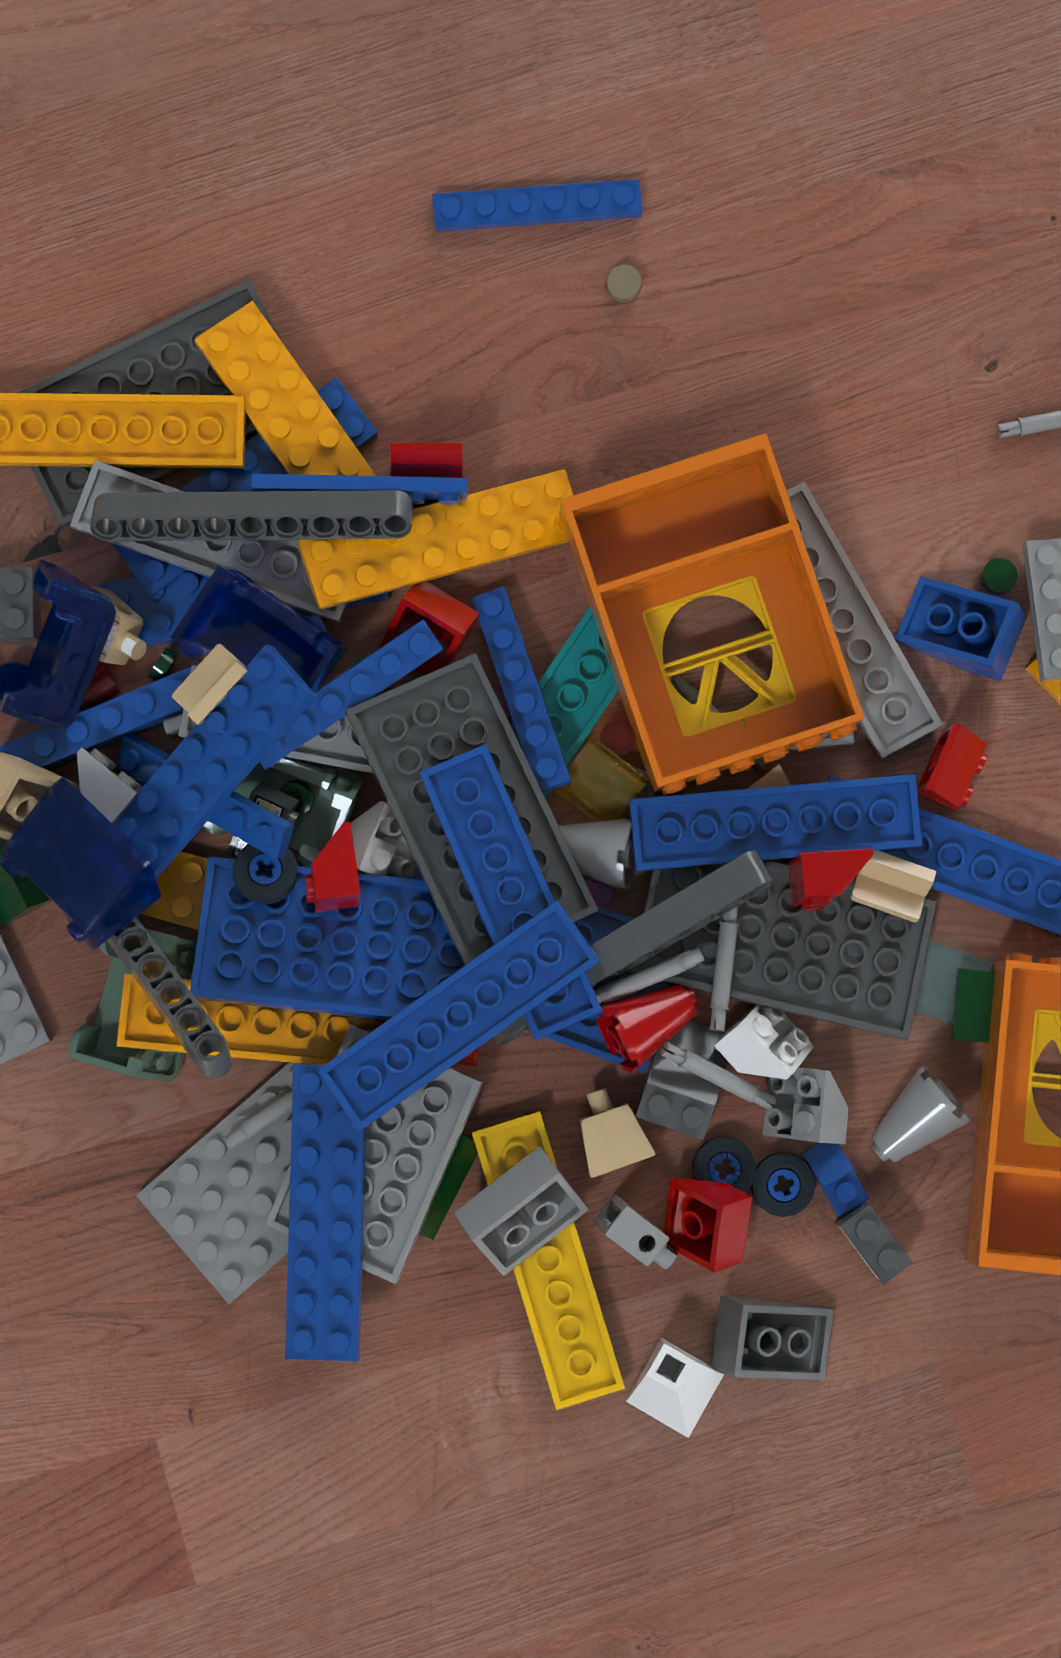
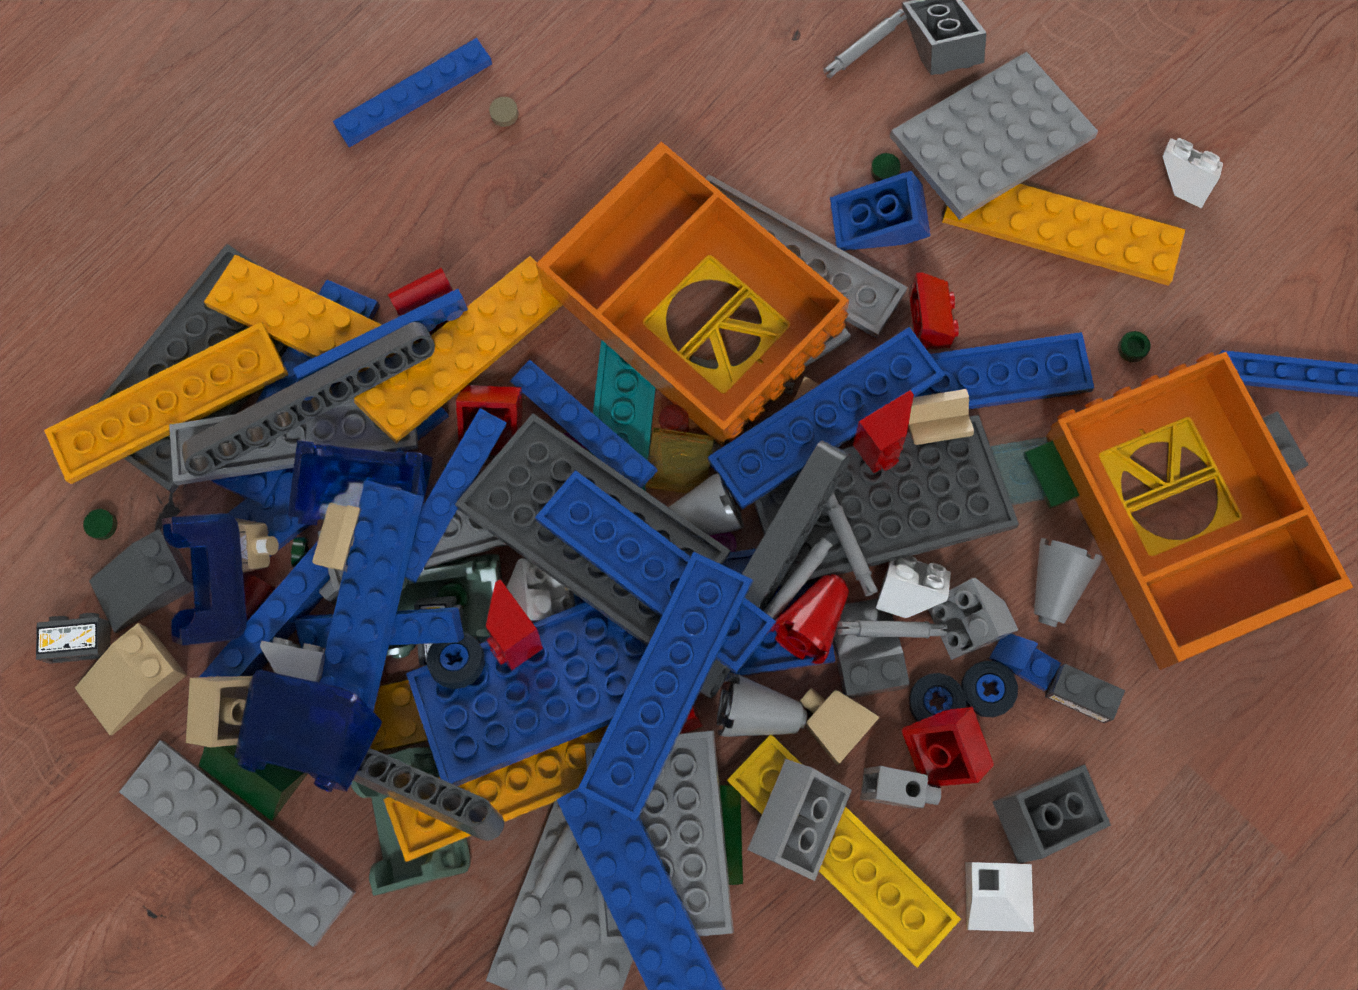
camera: 15 degrees left, 10 degrees down
none -> light grey cone [717,673,807,737]

